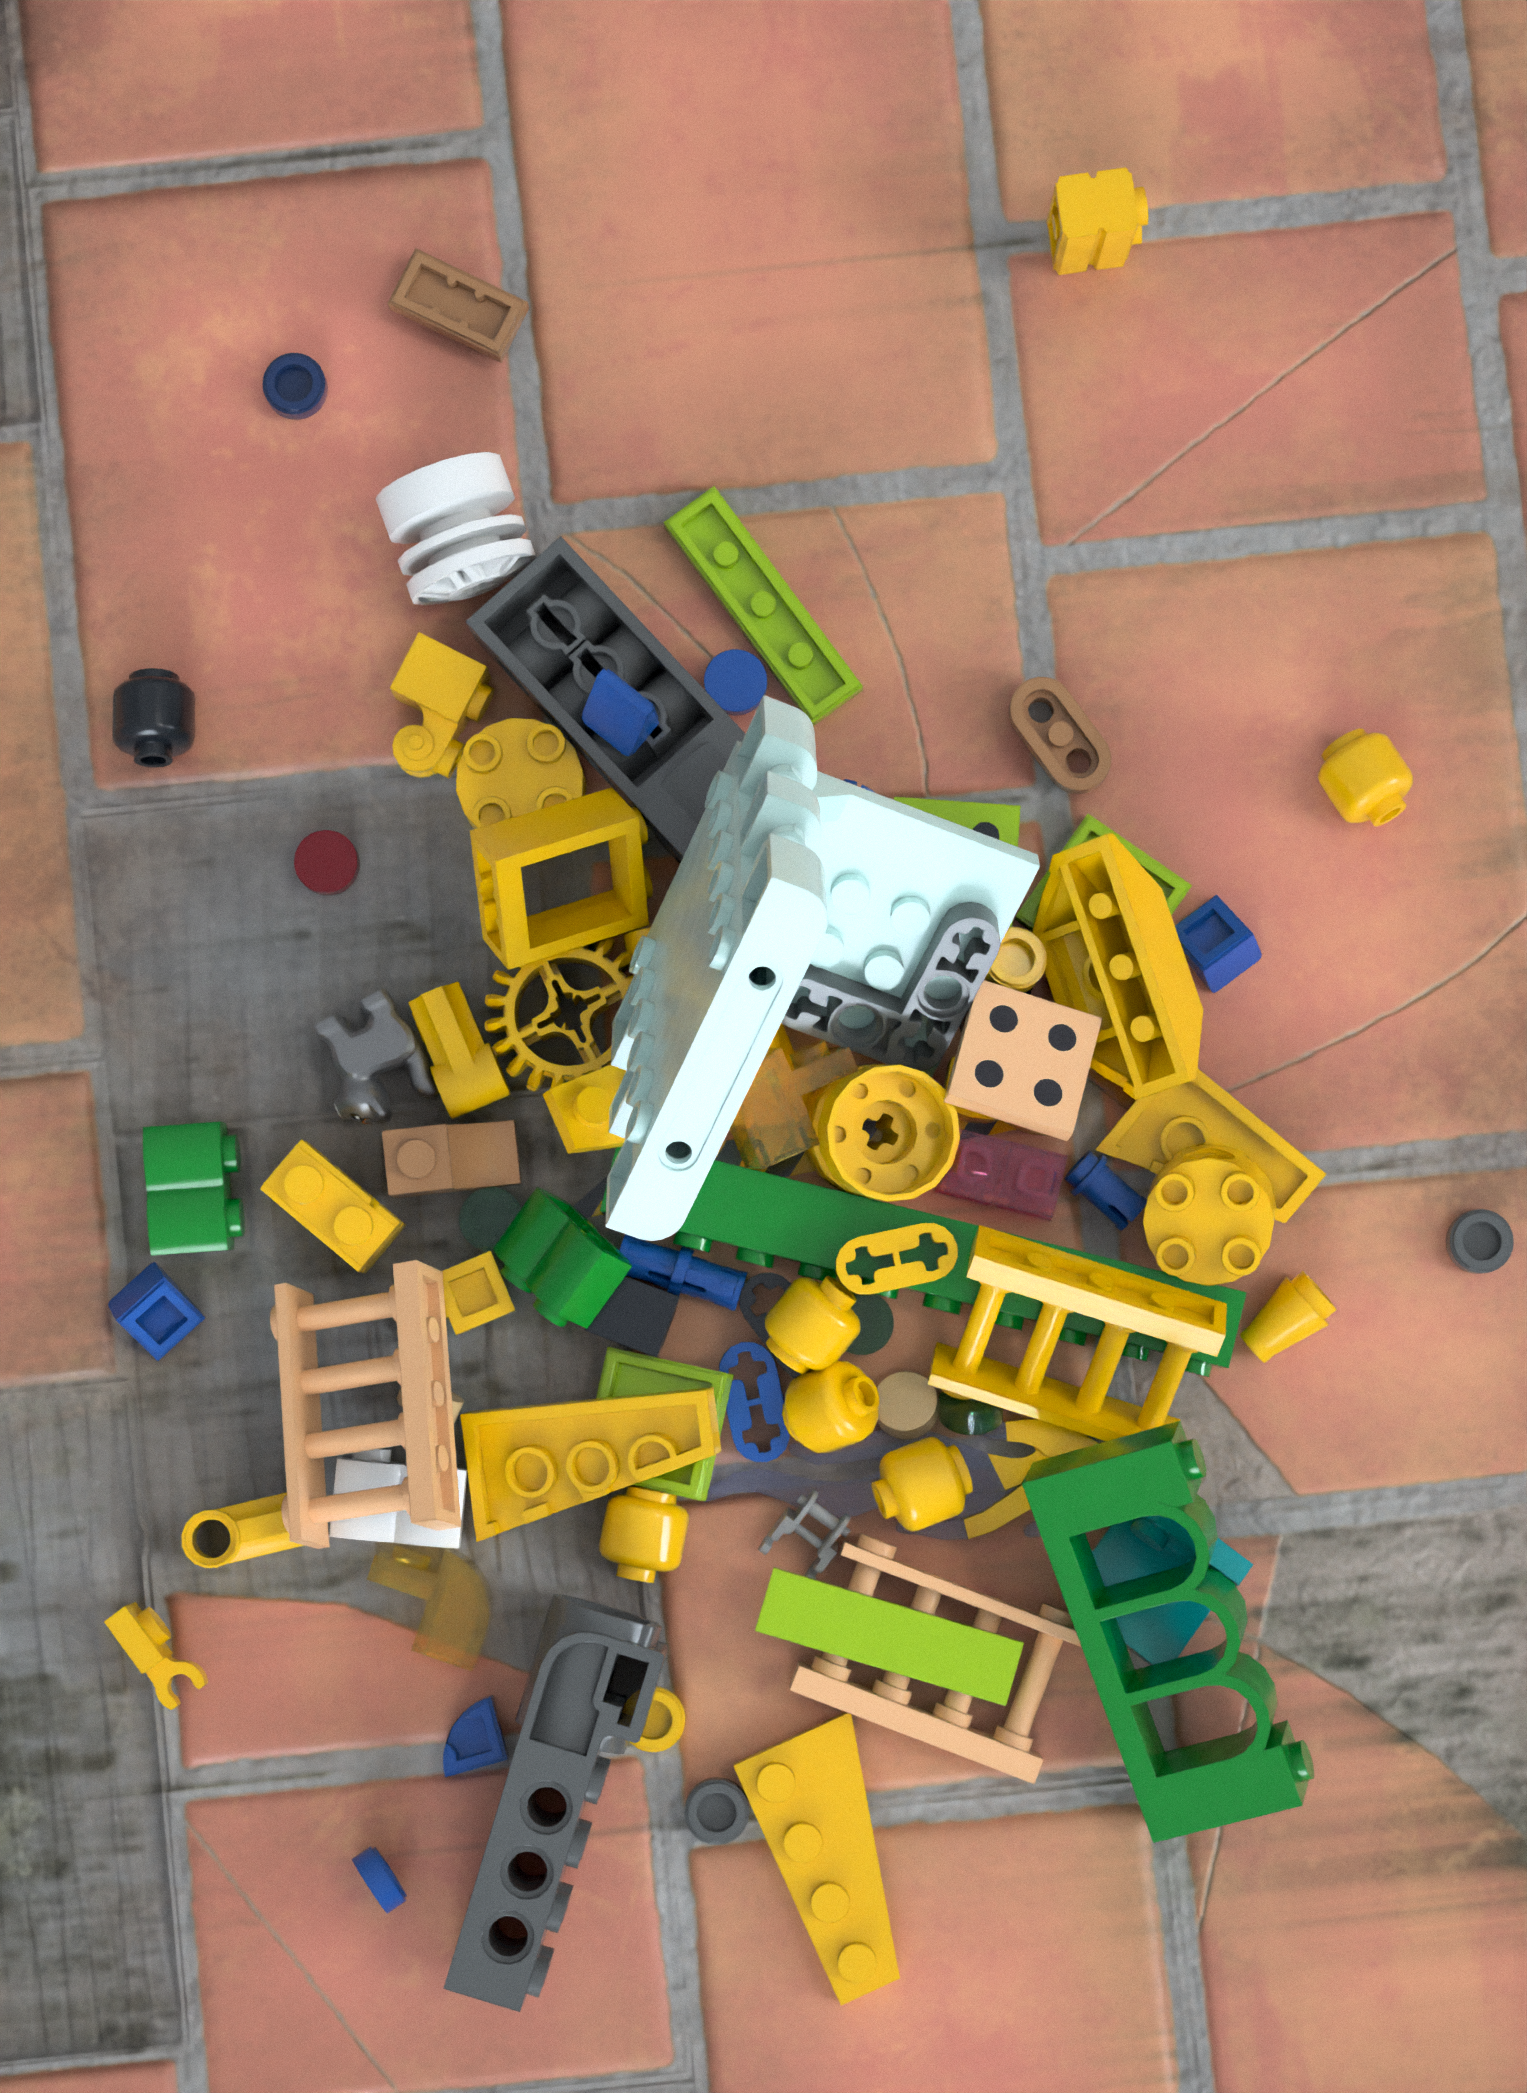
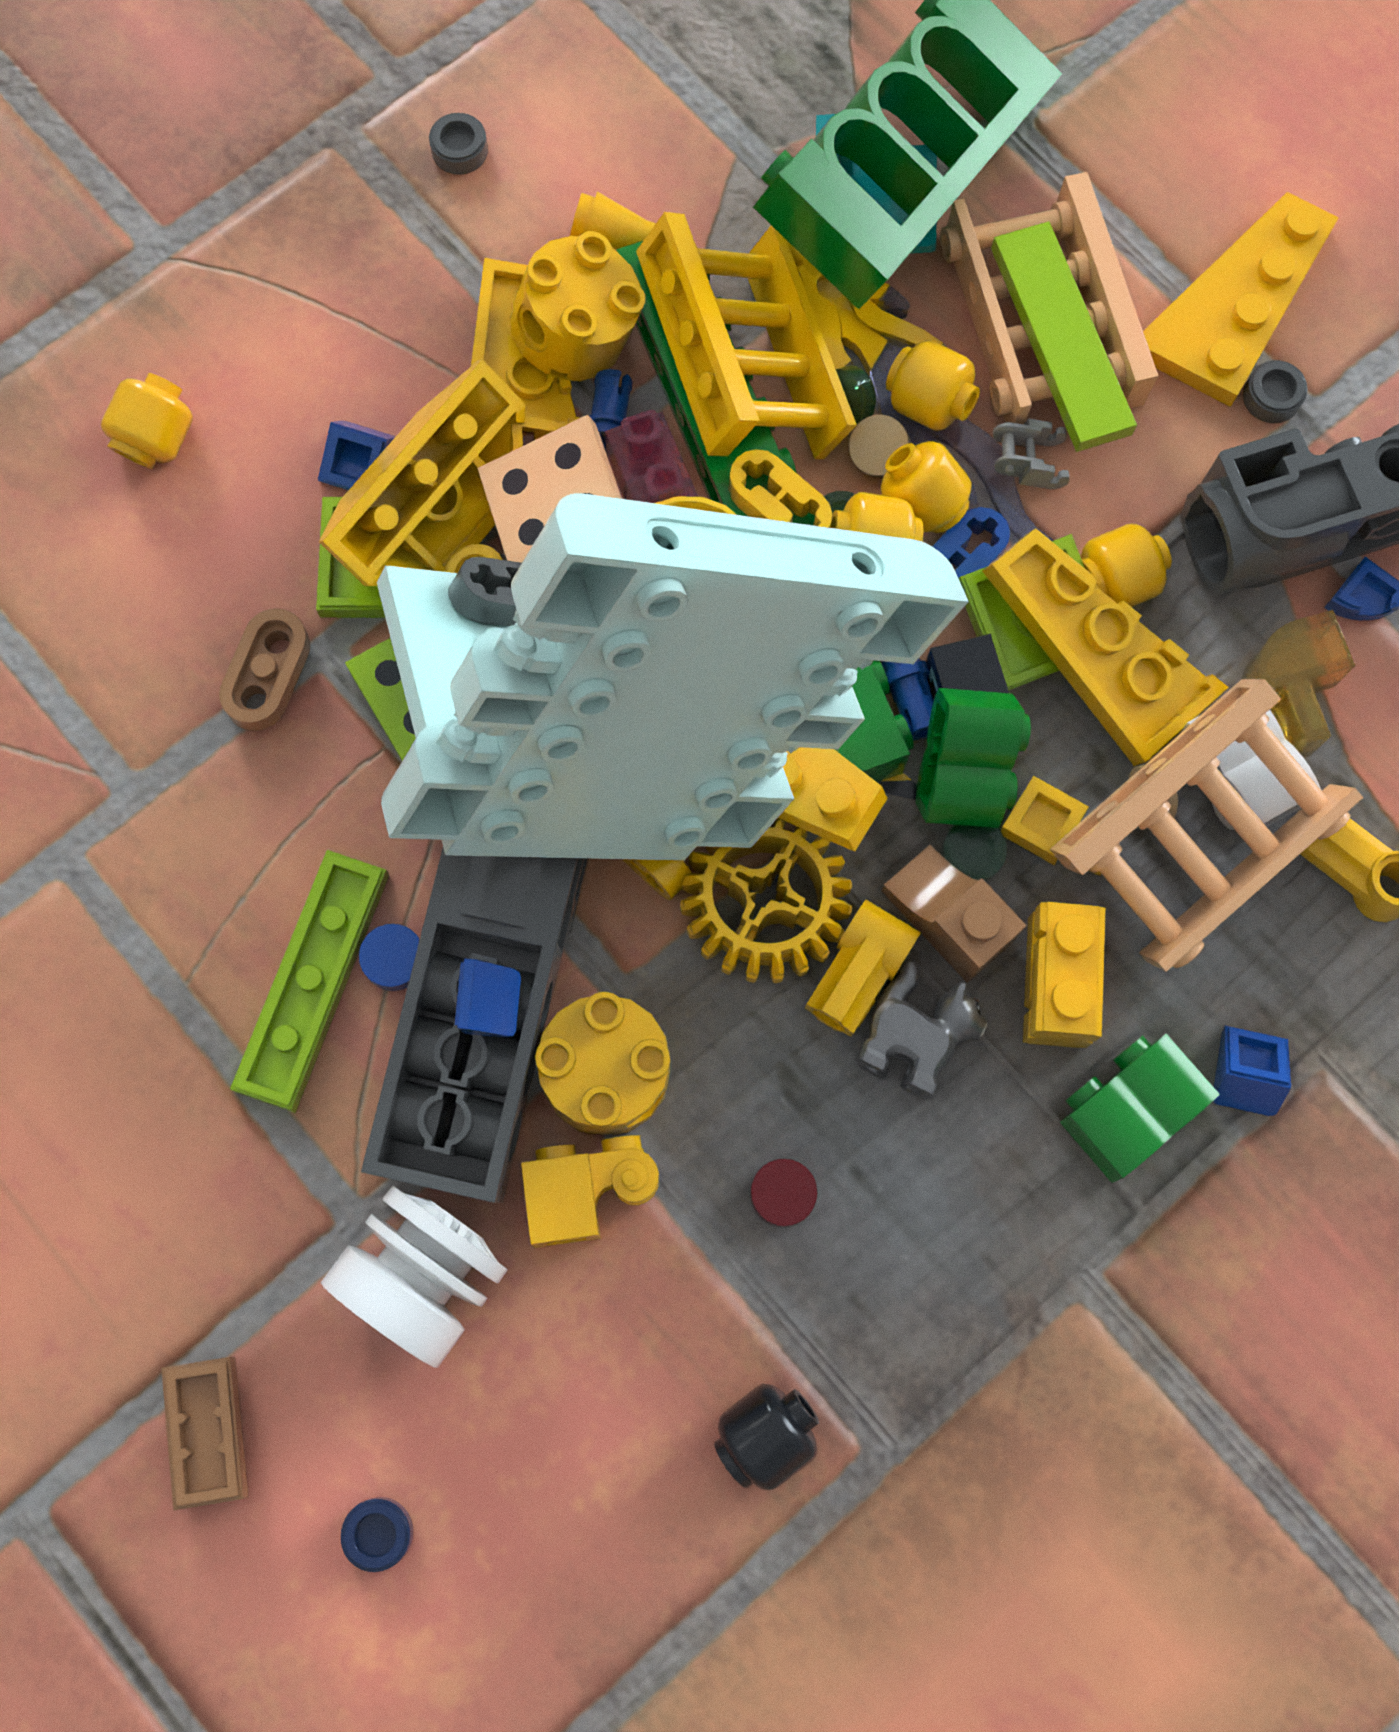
camera: 130 degrees left, 10 degrees down
yellow window [470,787,653,970] -> none

